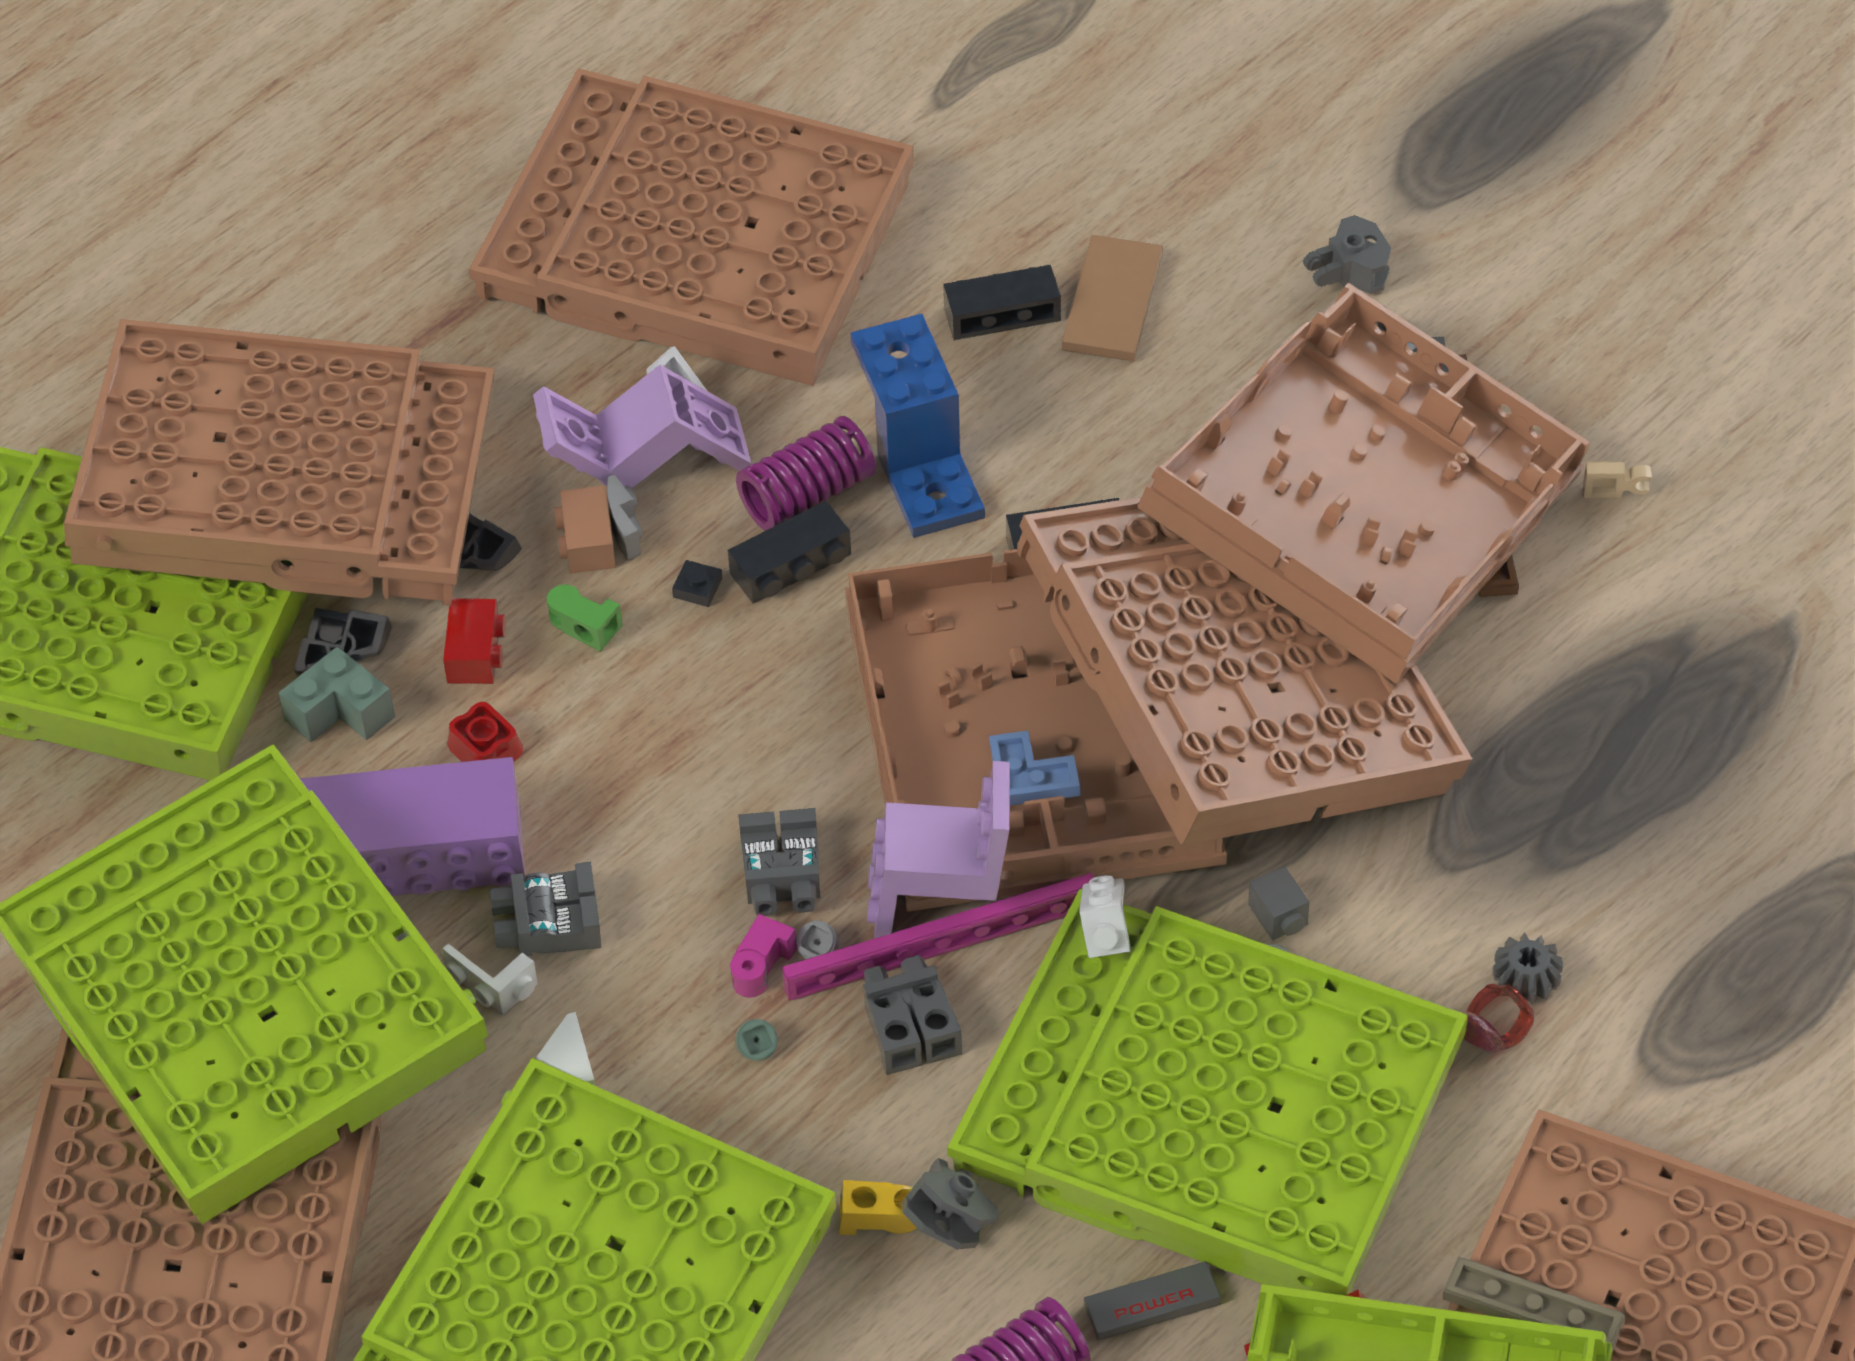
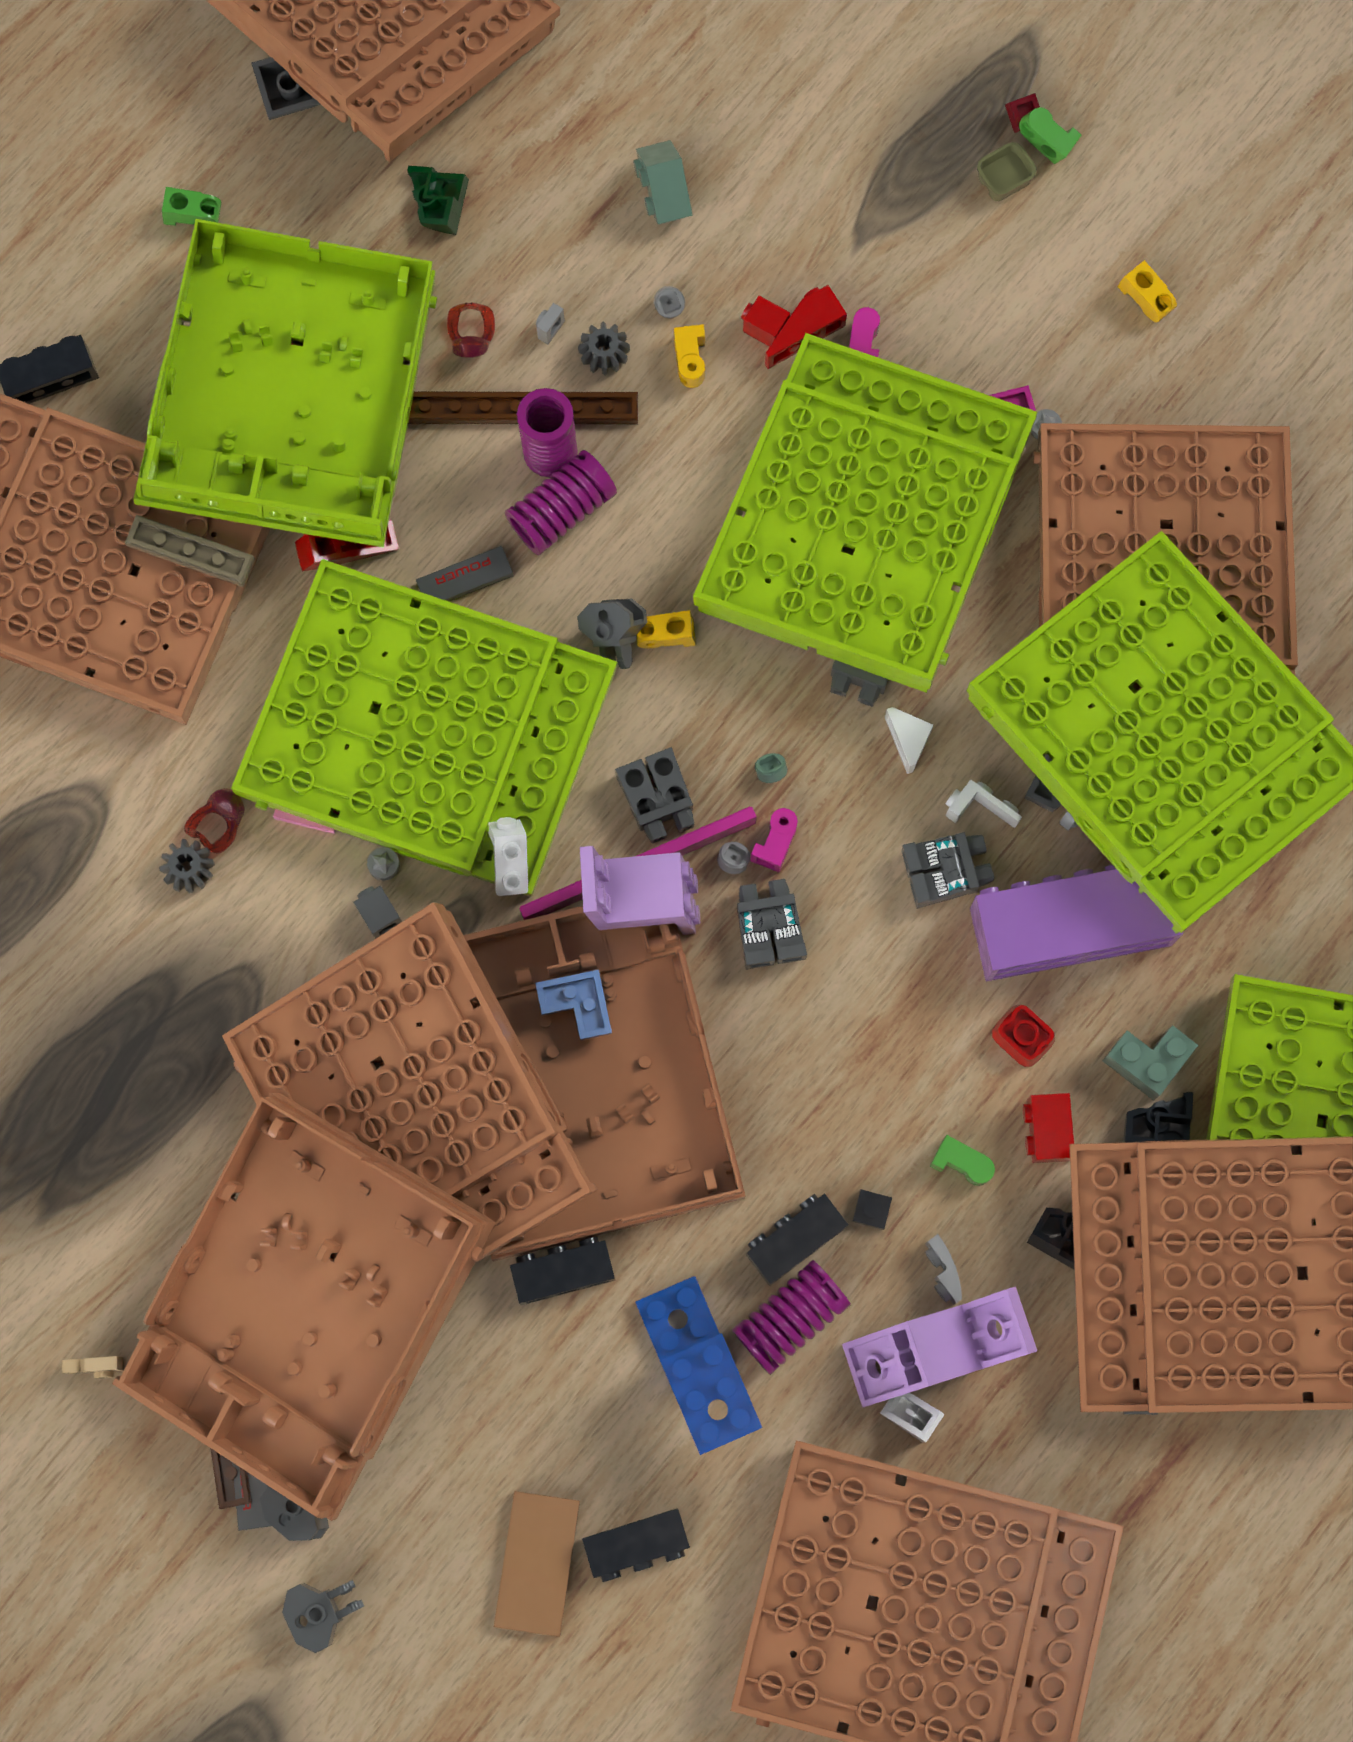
camera: 175 degrees right, 25 degrees up
nougat brick [554,485,616,574] -> none

